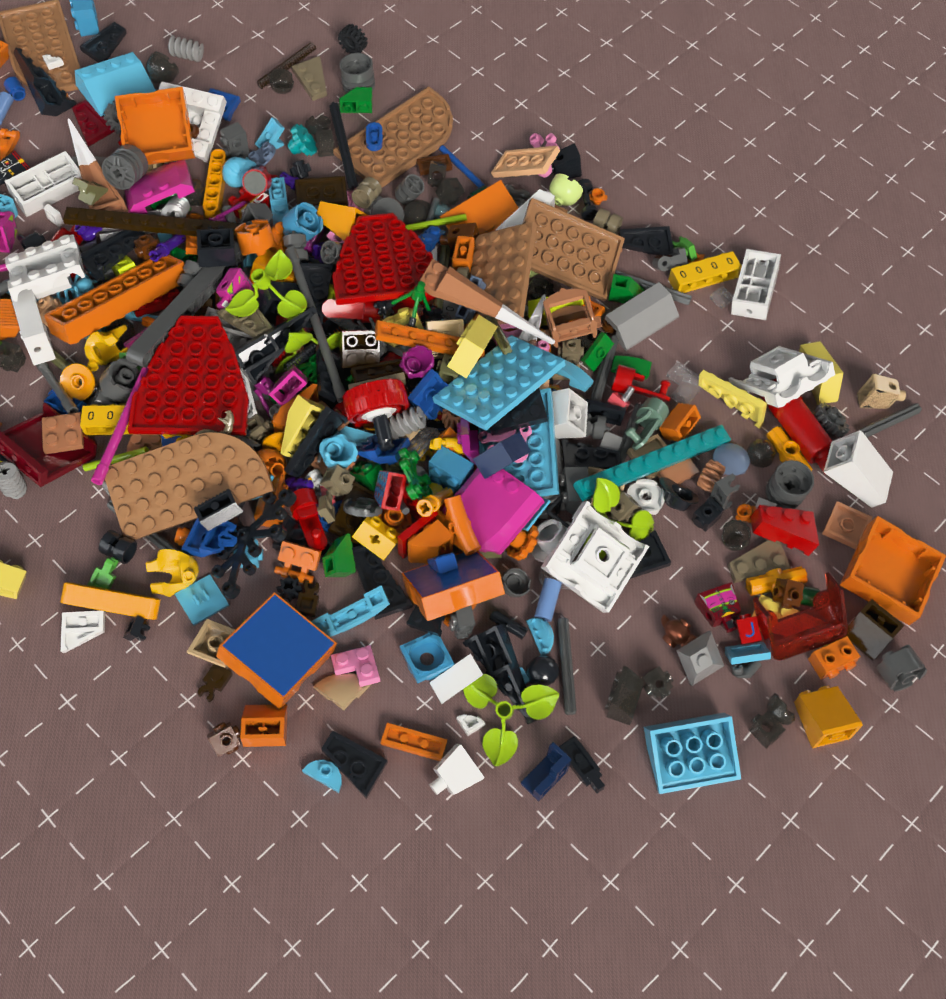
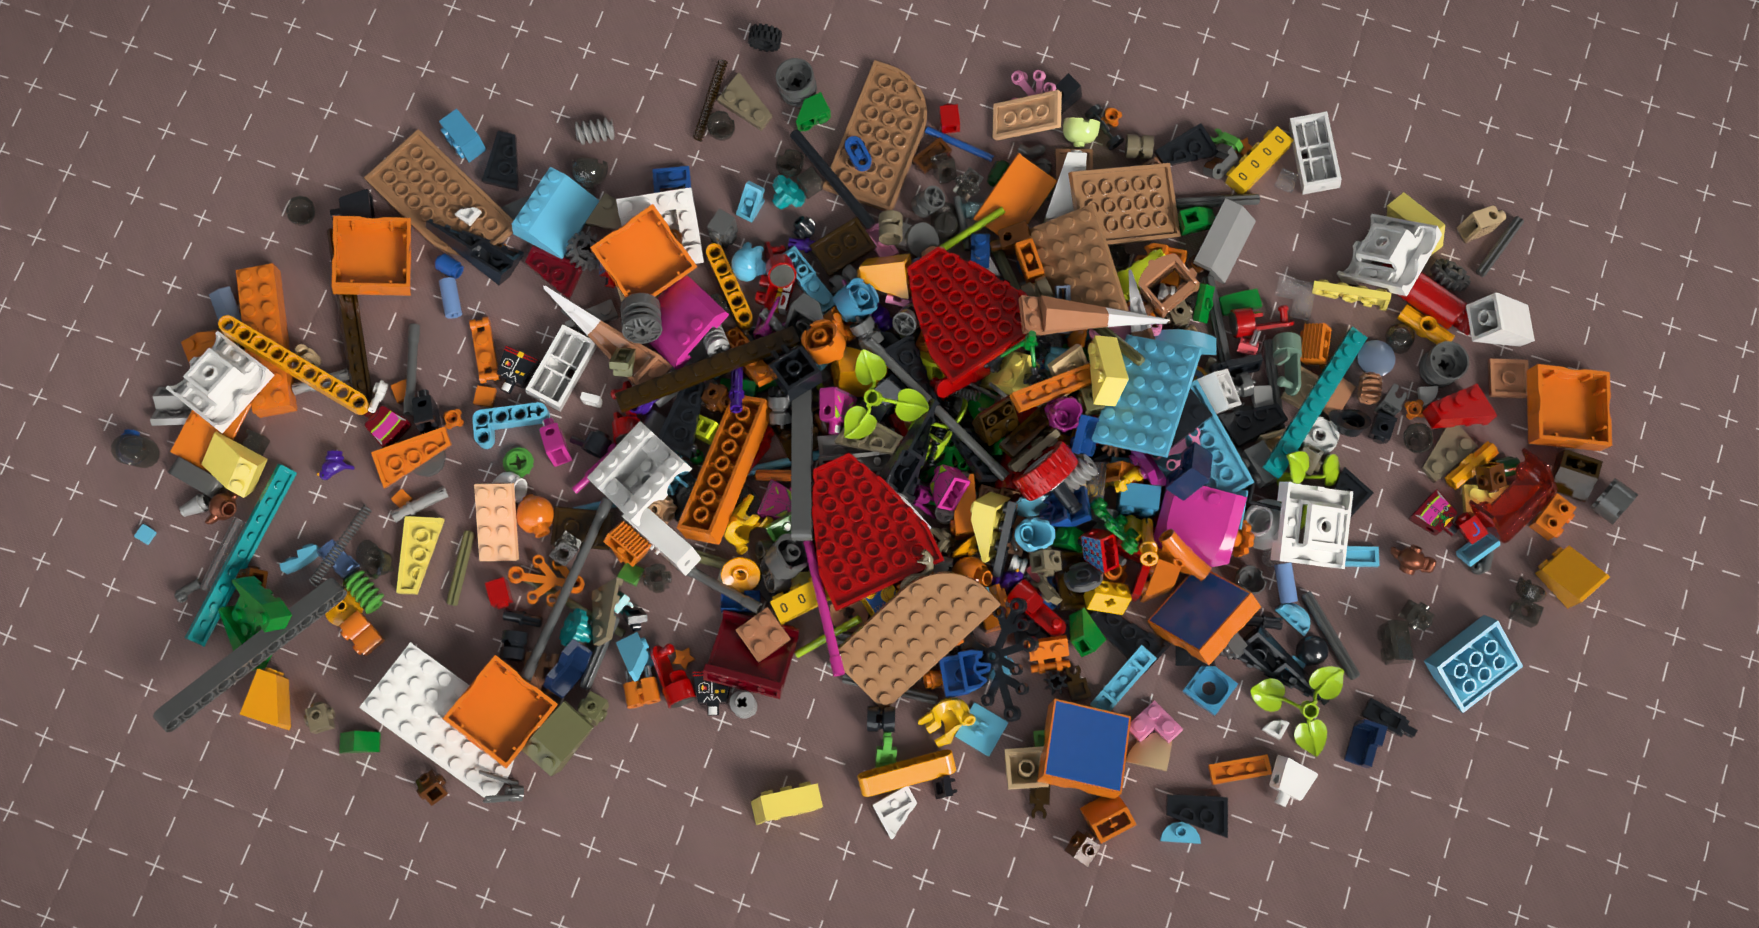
camera: 20 degrees left, 15 degrees up
black brick [194,489,244,531] -> none
sand blue dish [248,142,276,169] -> none
blue slope [427,553,458,574] -> none
white sticker [429,654,483,704] -> none
light grey slope [677,631,724,686] -> none
none -> red brick [939,103,960,134]
none -> medium azure tile [1345,546,1380,567]

